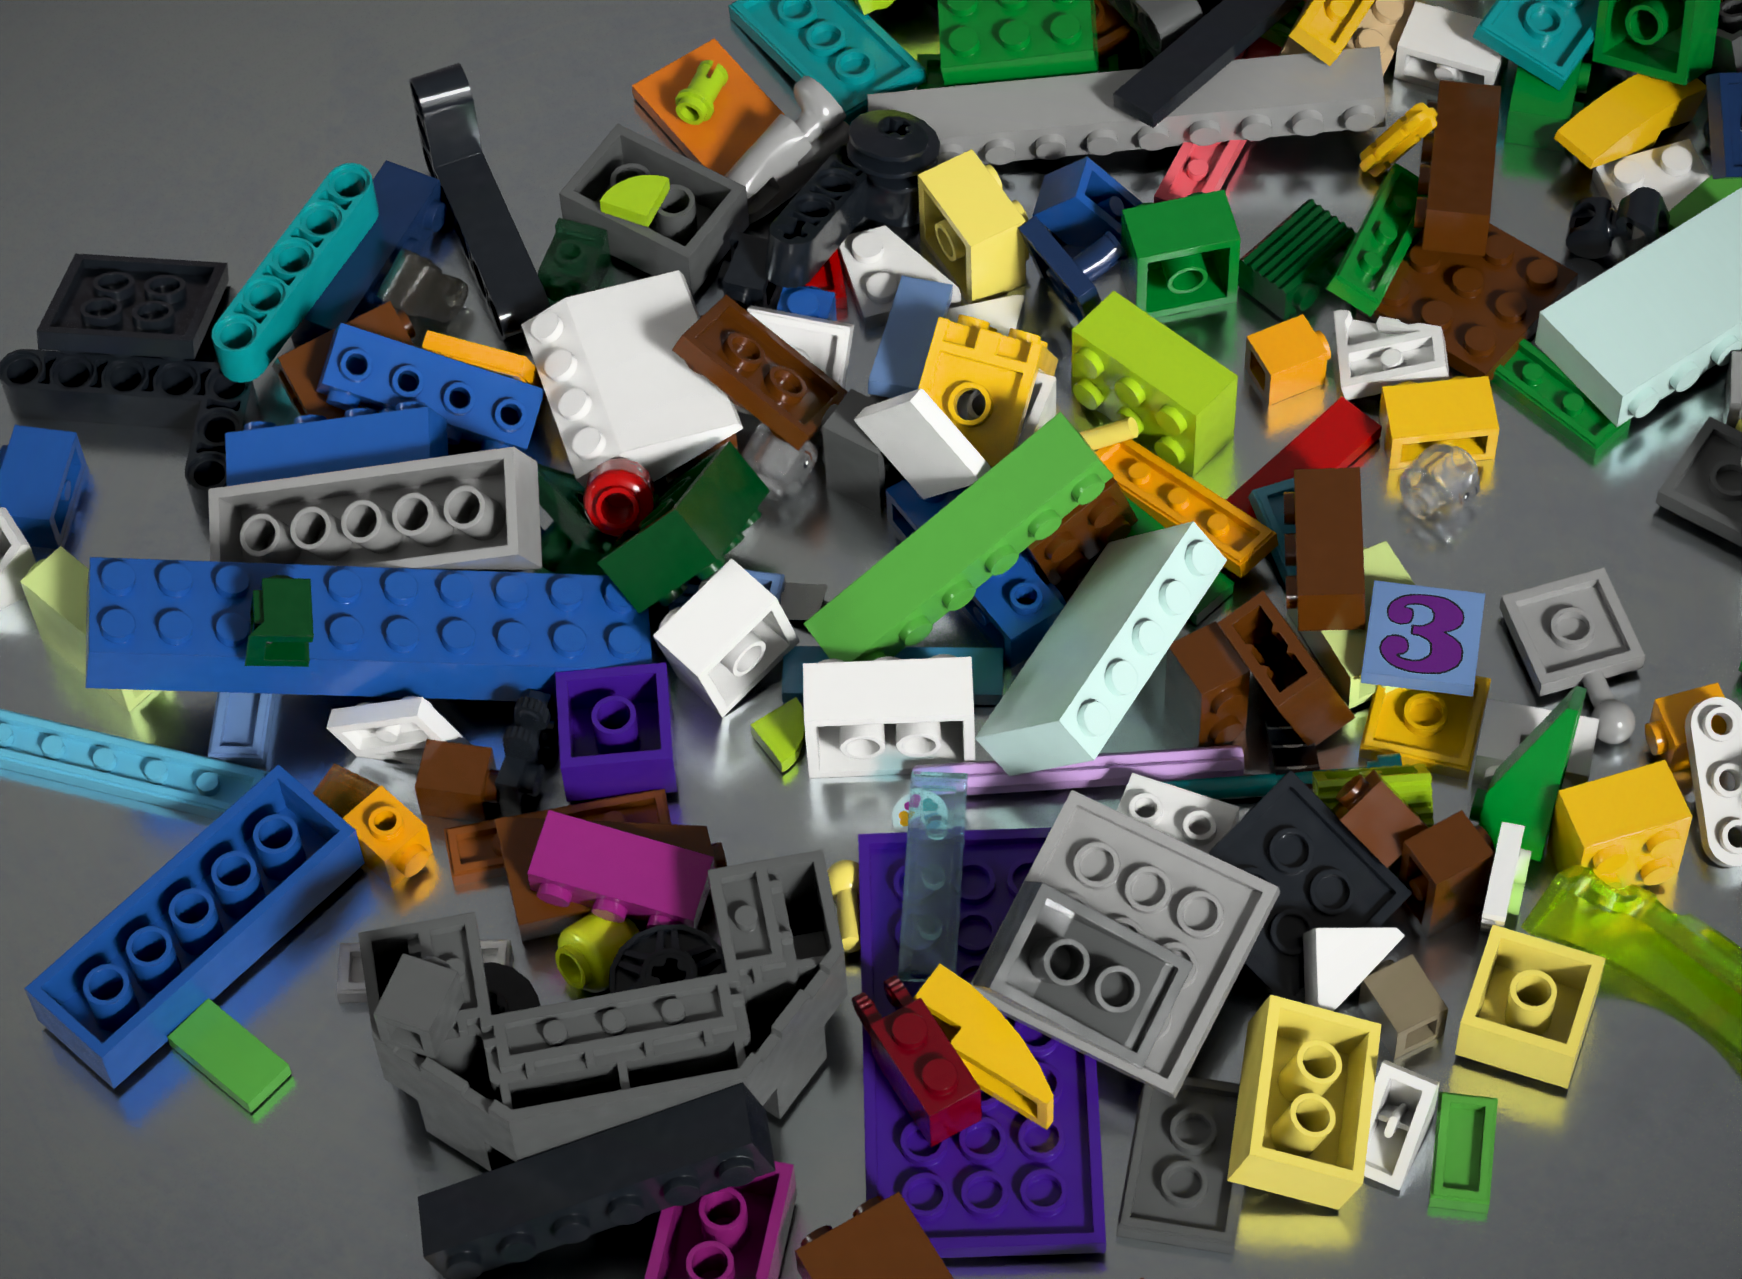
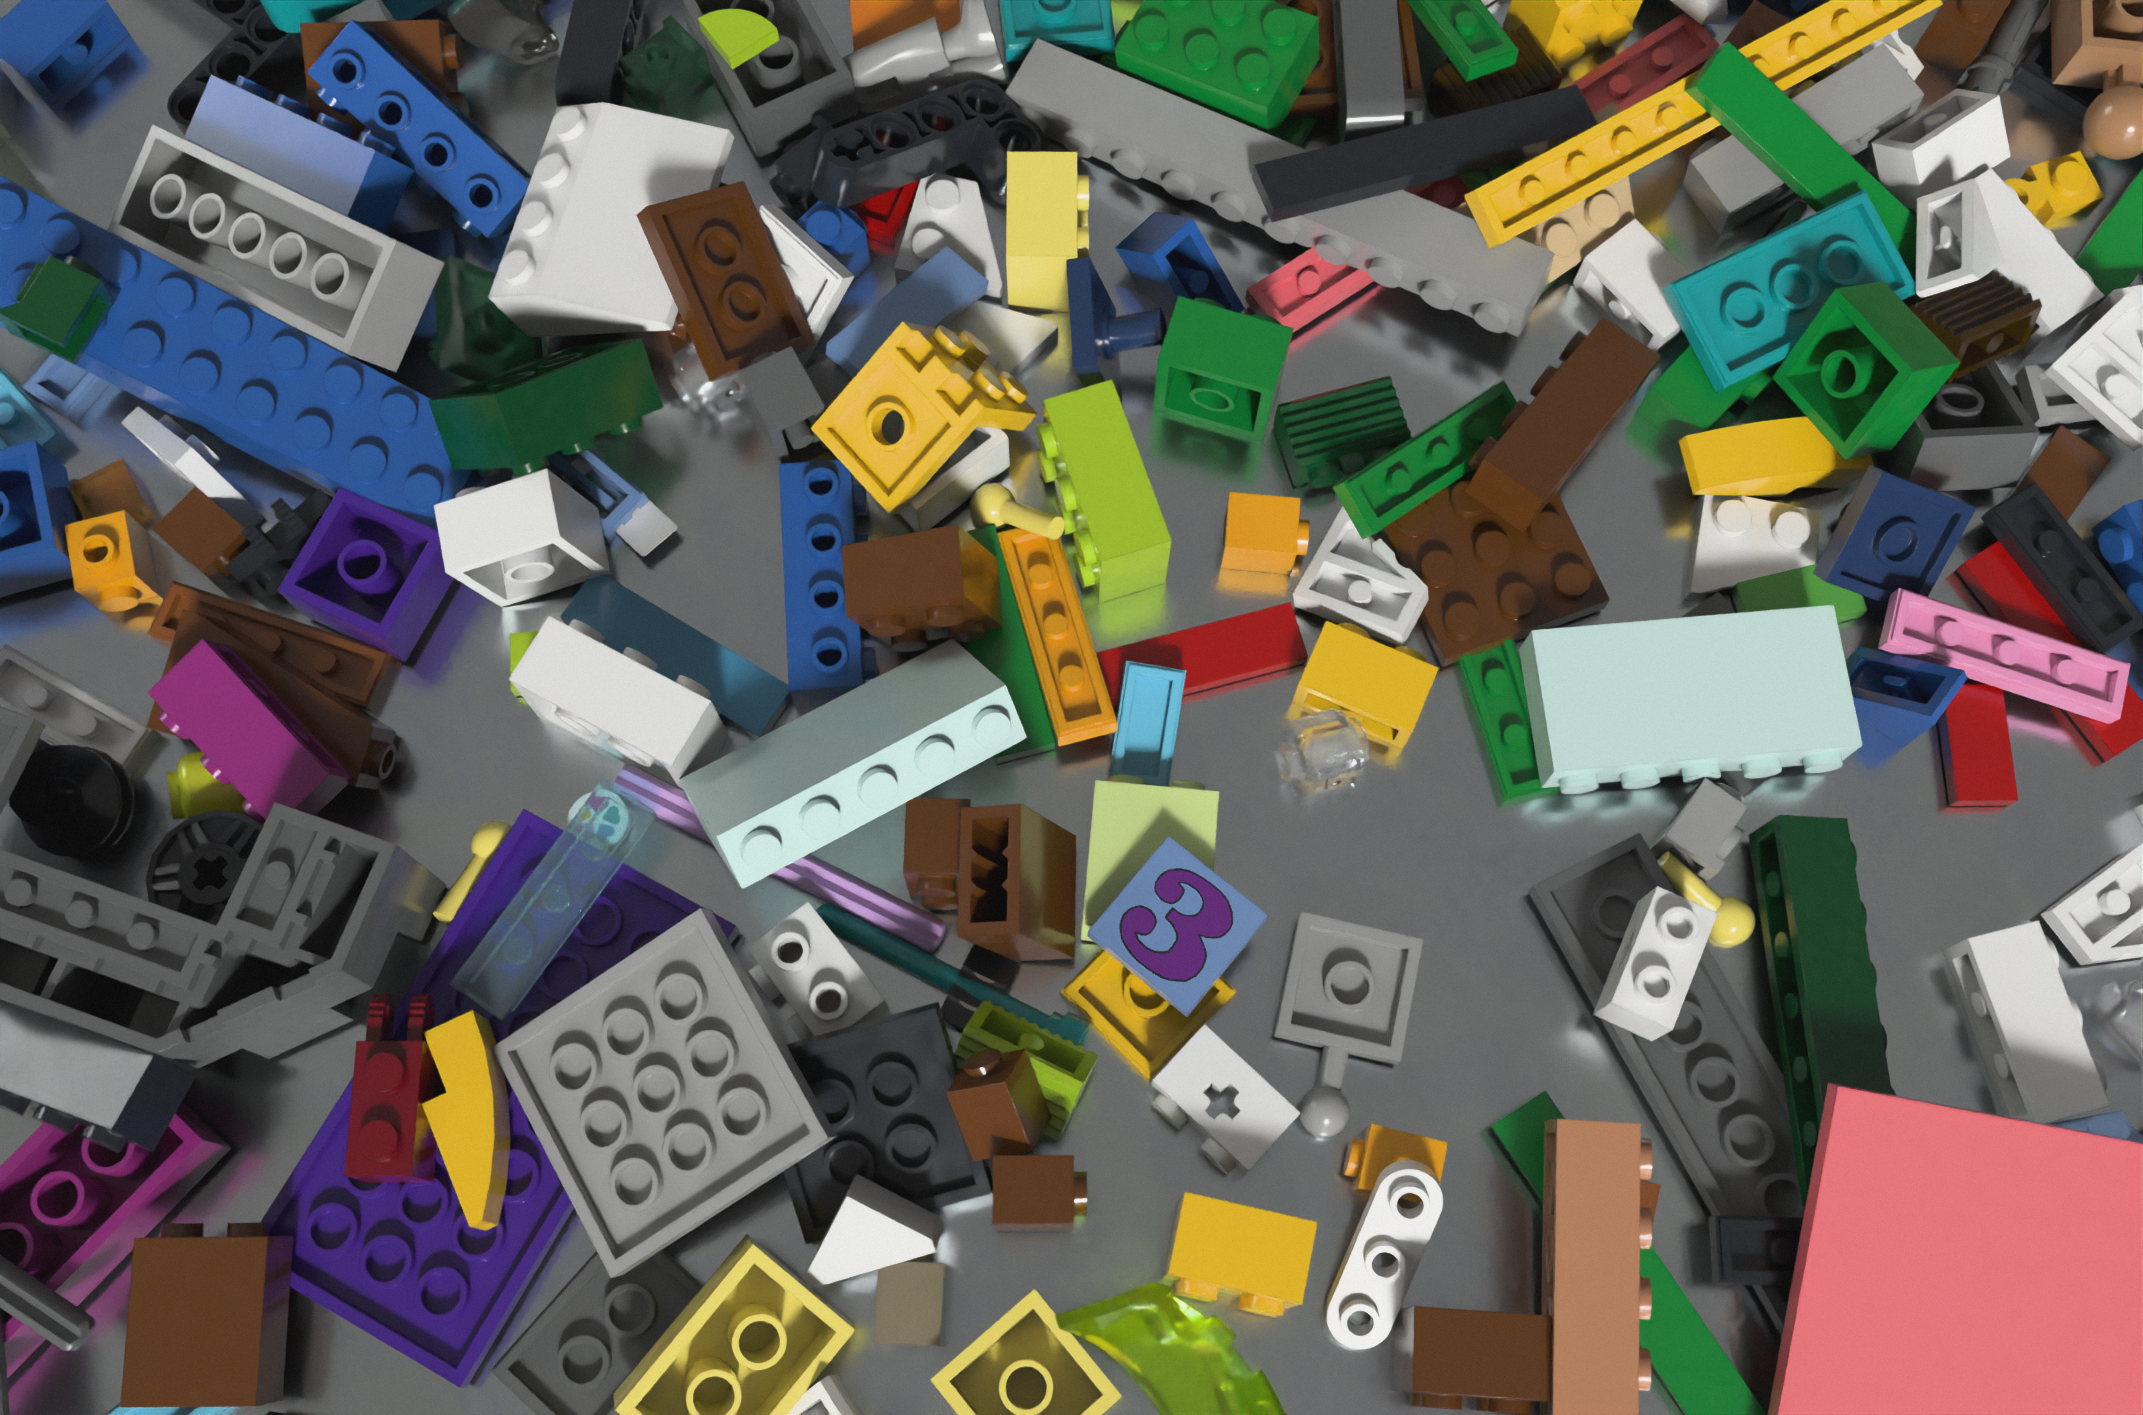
camera: 25 degrees right, 15 degrees up
light orange tile [421,330,546,400] -> none
red head [583,458,656,537] -> none
bright green brick [803,411,1114,662] -> none
black piece [847,110,940,194] -> none
white tile [854,388,991,499] -> none
dark grey slope [972,881,1194,1069] -> none
reddish brown brick [1284,467,1365,631] -> none
yellow axle [1359,102,1437,177] -> none
green slope [1469,686,1587,862] -> none
white wing [1480,821,1532,933] -> none
black leg [1565,187,1670,259] -> none

